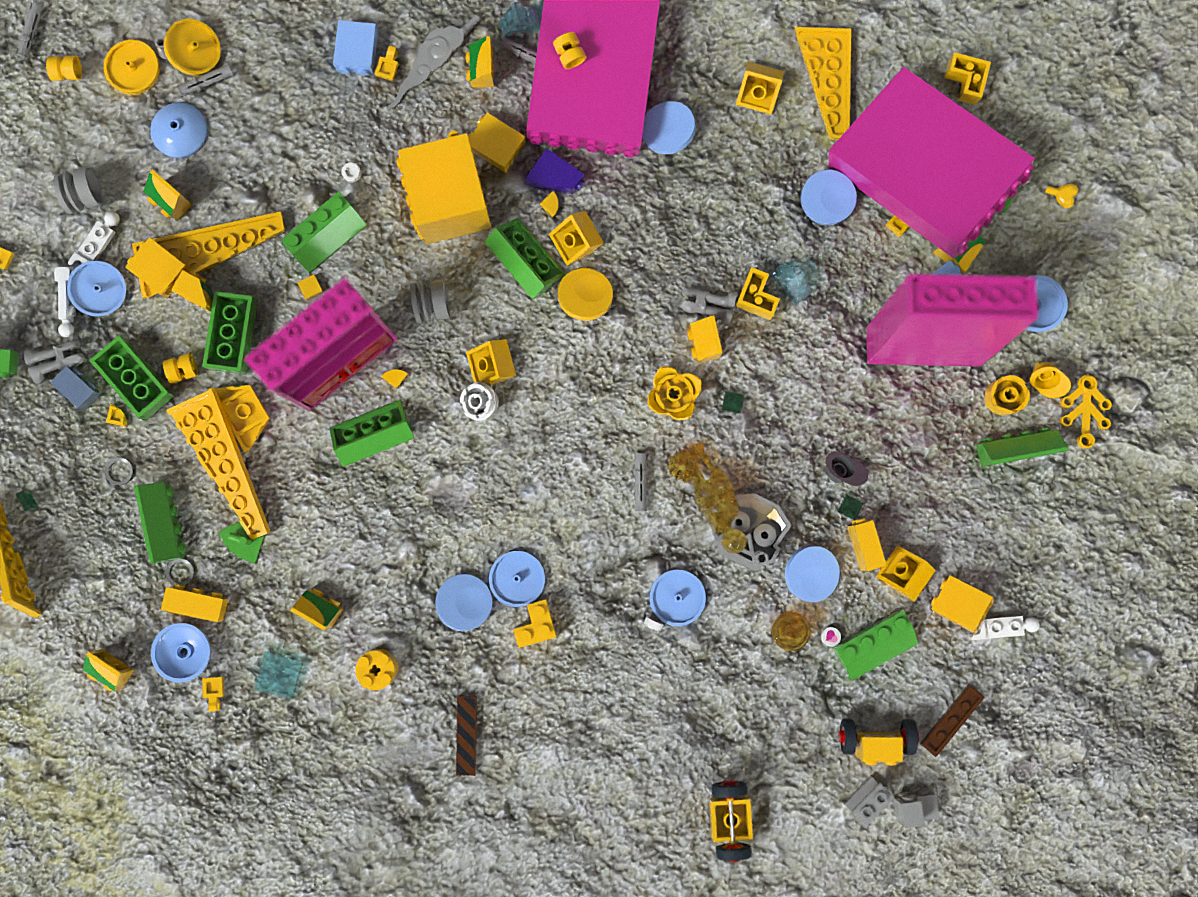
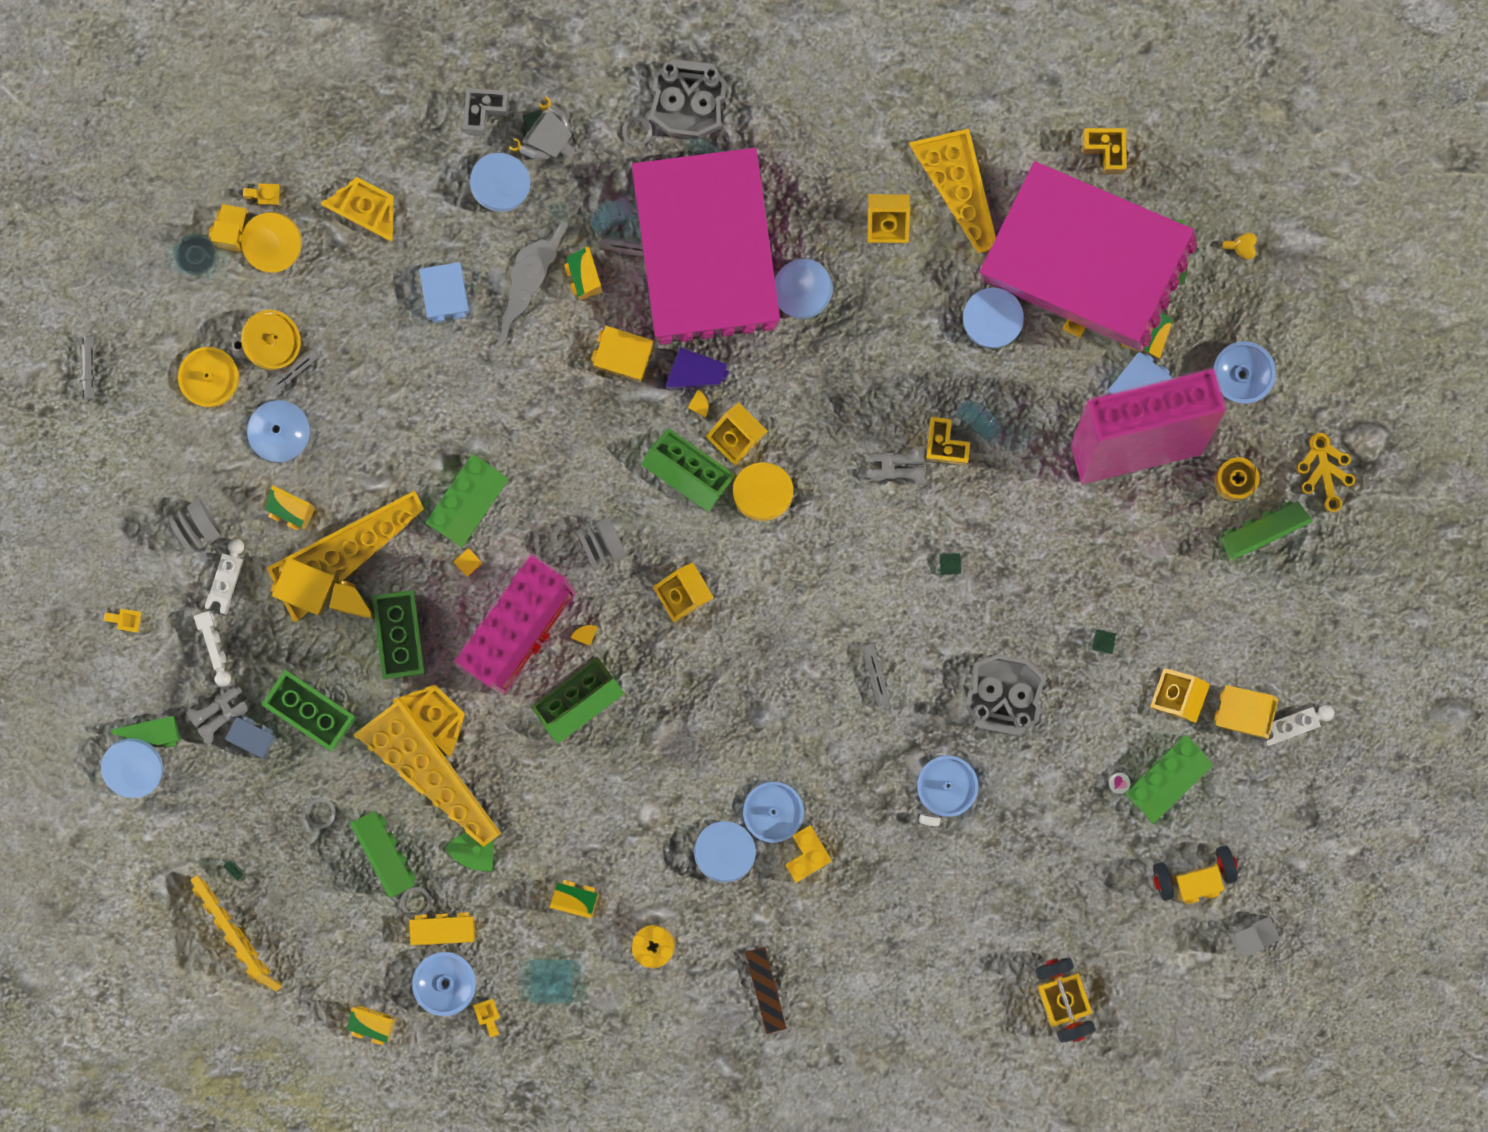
camera: 10 degrees left, 0 degrees up
yellow wheel [46,55,82,81] -> none
light blue piece [67,261,126,317] -> none
yellow tile [106,404,127,427] -> none
yellow wheel [163,353,199,384] -> none
white tile [342,162,362,183] -> none
yellow plate [375,45,399,82] -> none
yellow piece [396,131,492,245] -> none
white cone [460,382,499,421] -> none
yellow wheel [553,32,587,69] -> none
yellow brick [647,366,701,420] -> none
clear yellow arm [668,443,747,554] -> none
yellow slope [686,315,722,363] -> none
clear yellow cone [772,612,811,651] -> none
light blue piece [785,545,840,602] -> none
dark grey piece [825,451,869,486] -> none
light grey panel [843,776,894,827] -> none
yellow brick [847,518,887,571] -> none
reddish brown tile [920,684,985,757] -> none
yellow piece [1030,361,1071,398] -> none

